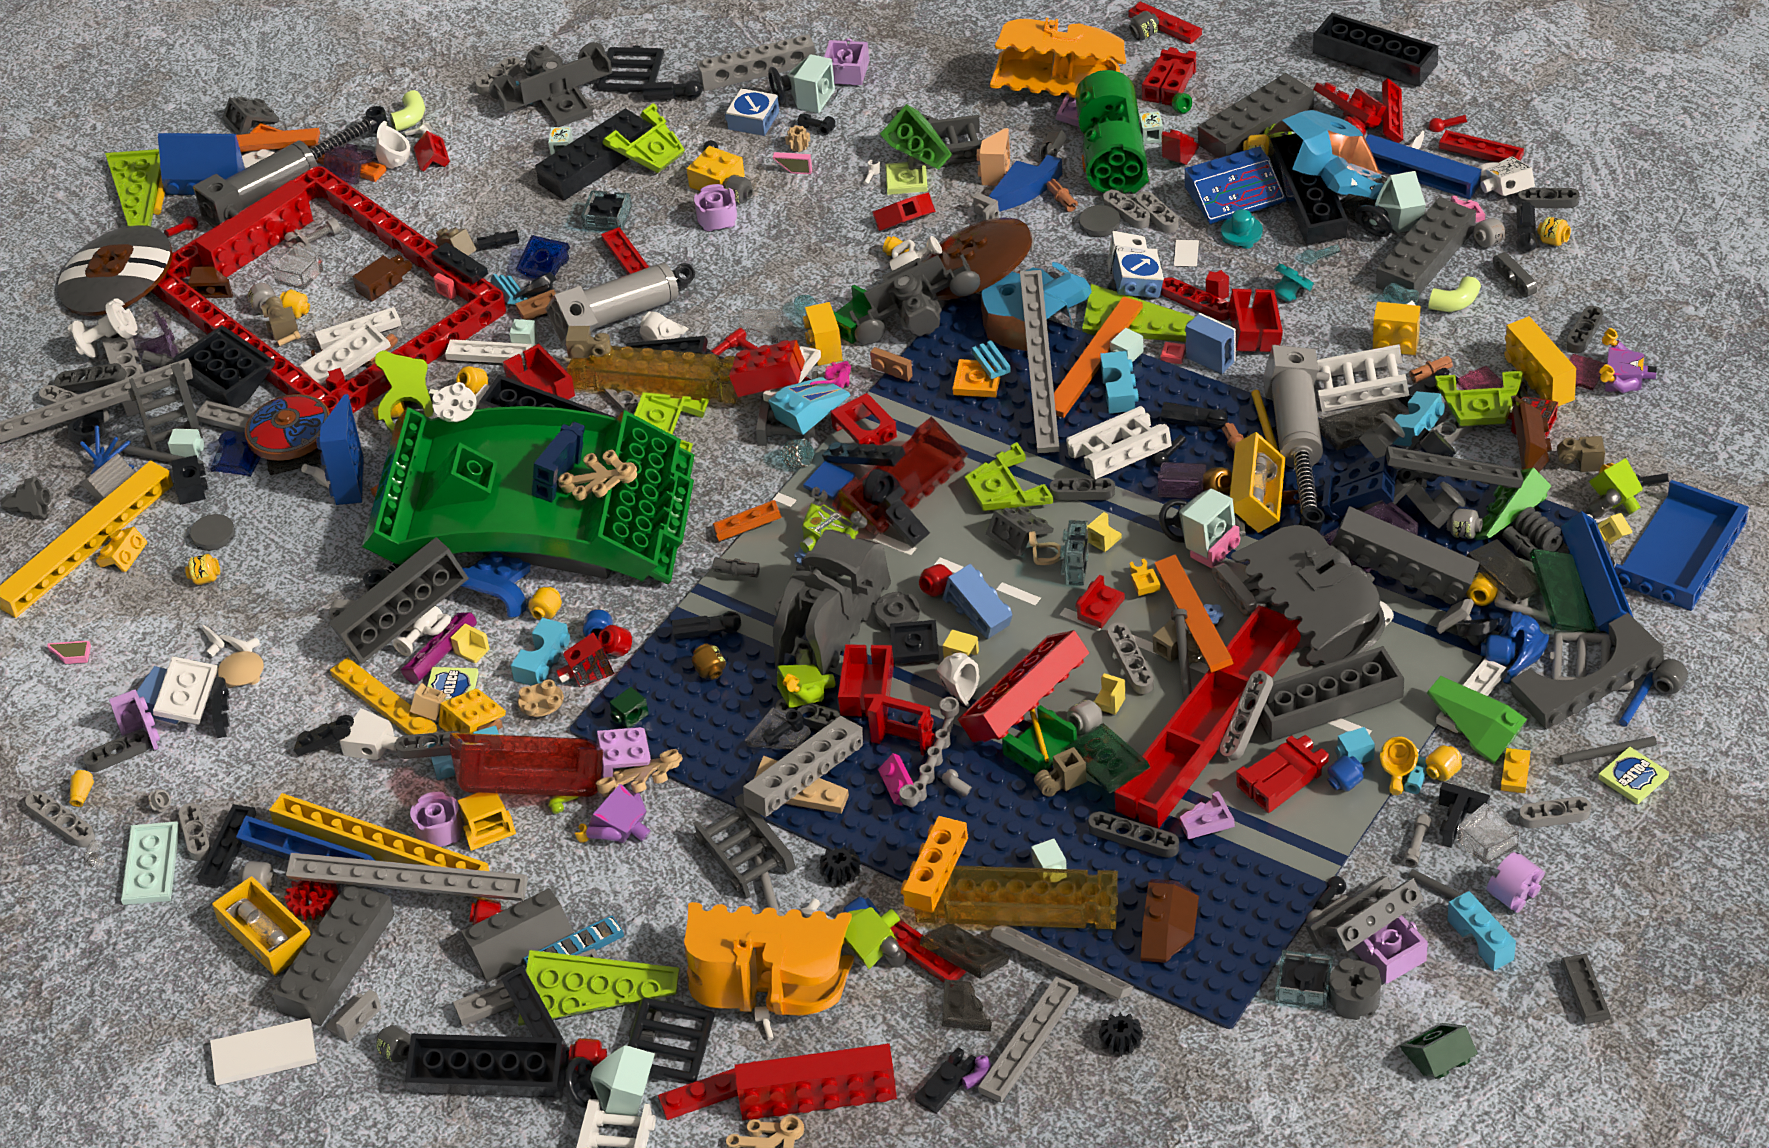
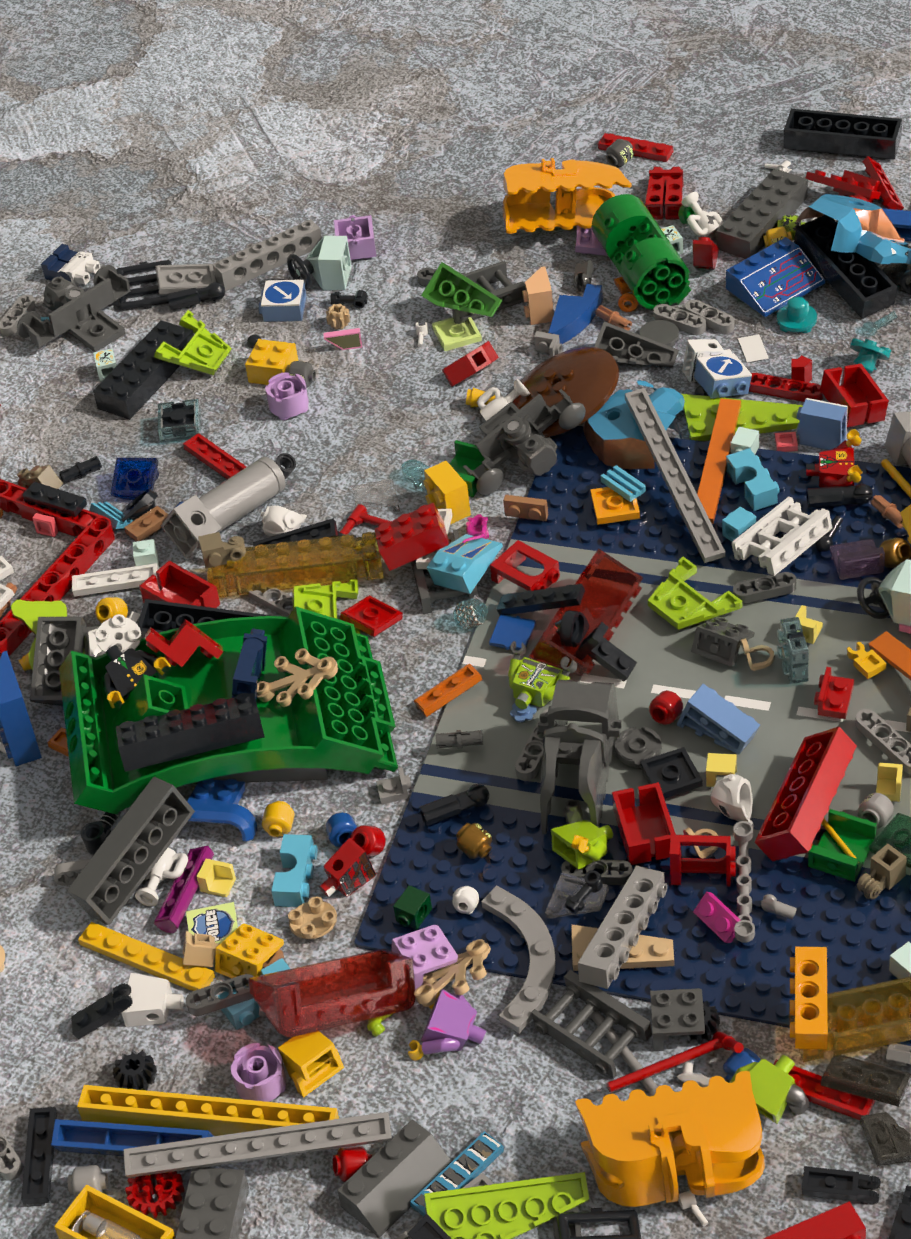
camera: 15 degrees left, 0 degrees up
none -> dark grey slope [30,616,86,706]
none -> hips [41,244,101,286]
none -> black torso [103,645,171,708]
none -> black gear [113,1049,157,1090]
none -> black brick [116,693,265,772]
none -> red bracket [145,620,223,667]
none -> light grey tile [155,264,216,294]
none -> red tile [340,595,403,637]
none -> light grey bracket [376,767,412,804]
none -> white piece [452,886,479,914]
none -> light grey plate [481,885,556,1034]
none -> dark grey wedge [594,322,679,368]
none -> red bar [606,1032,744,1093]
none -> orange plate [618,293,638,312]
none -> dark grey bracket [650,988,705,1051]
none -> white piece [681,192,724,239]
none -> tan piece [683,827,718,859]
none -> medium azure brick [722,507,756,542]
none -> white hand [764,160,792,173]
none -> black hinge [802,1166,881,1204]
none -> red torso [806,429,862,487]

